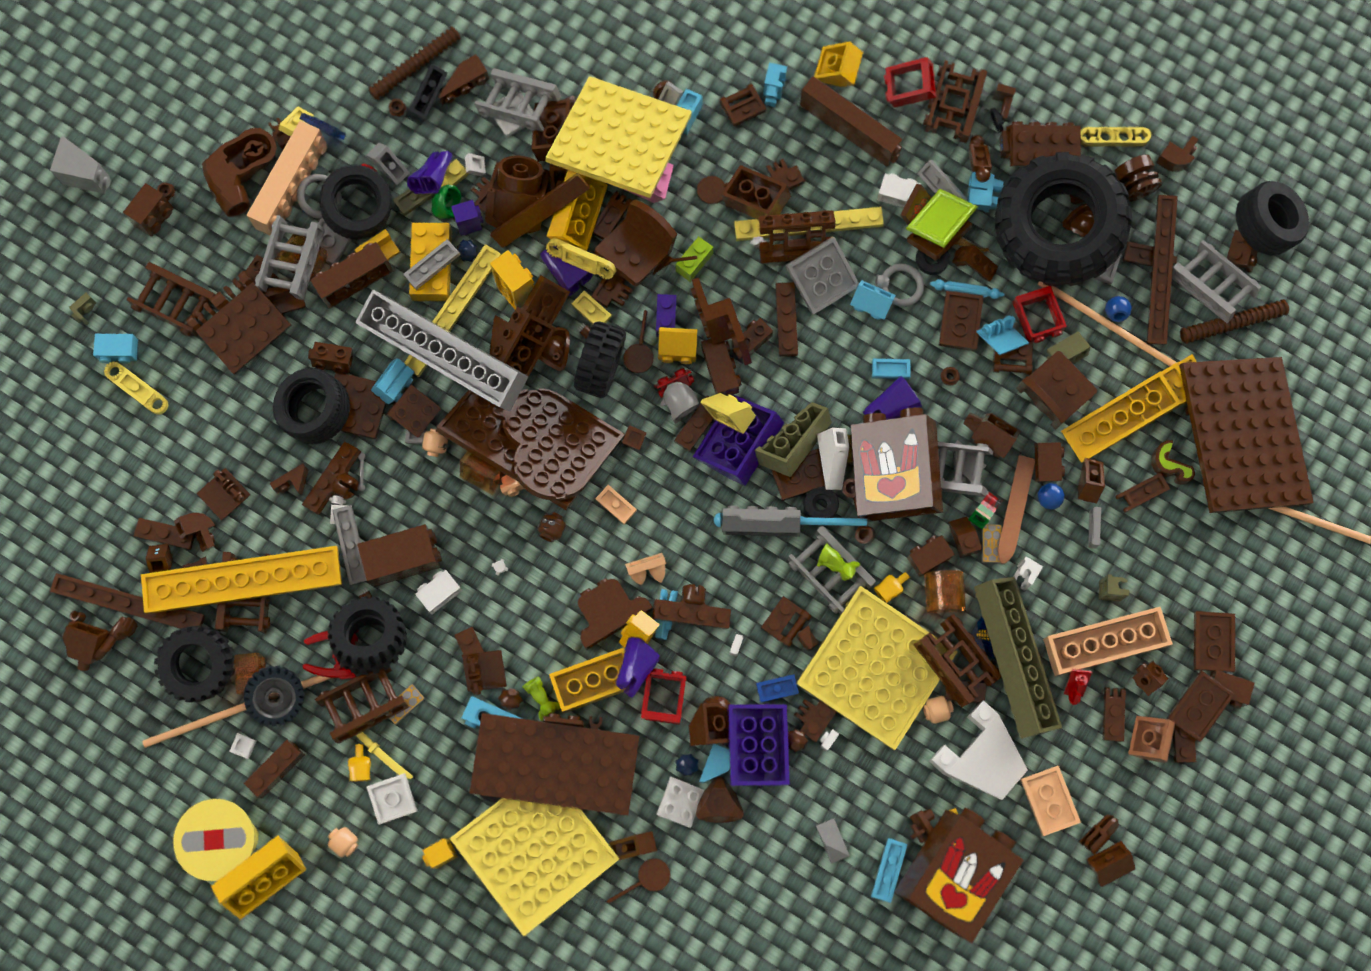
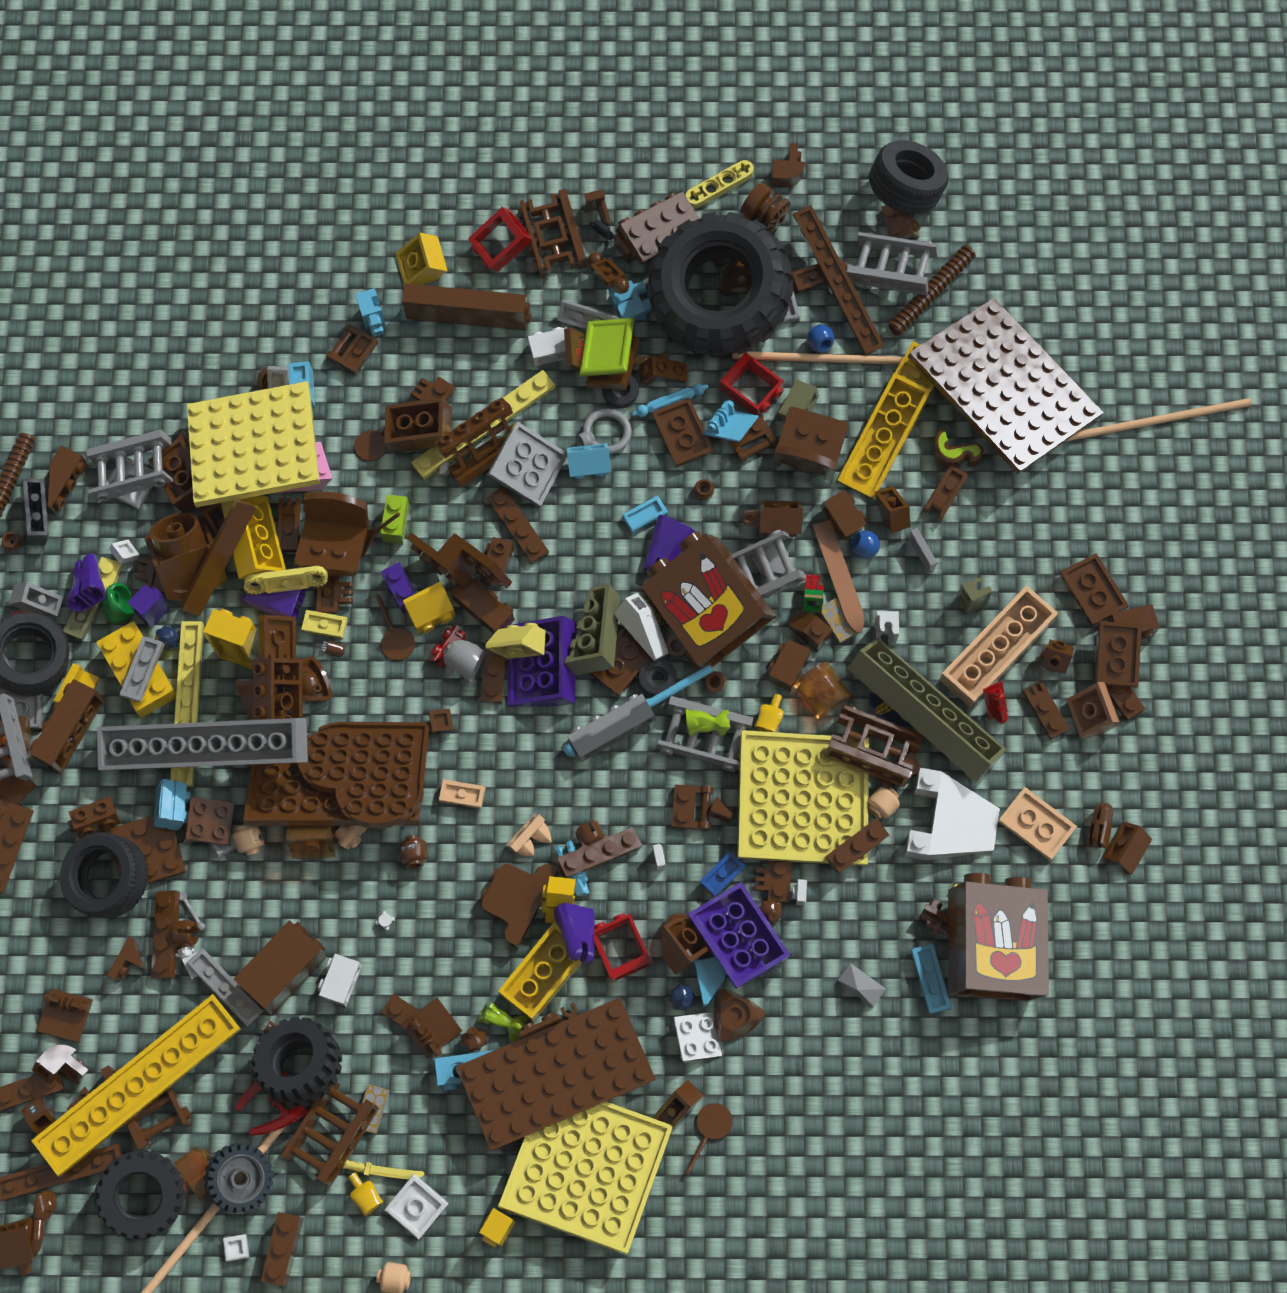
camera: 30 degrees left, 5 degrees down
black tyre [574,321,626,398] -> none
none -> reddish brown plate [825,818,889,875]

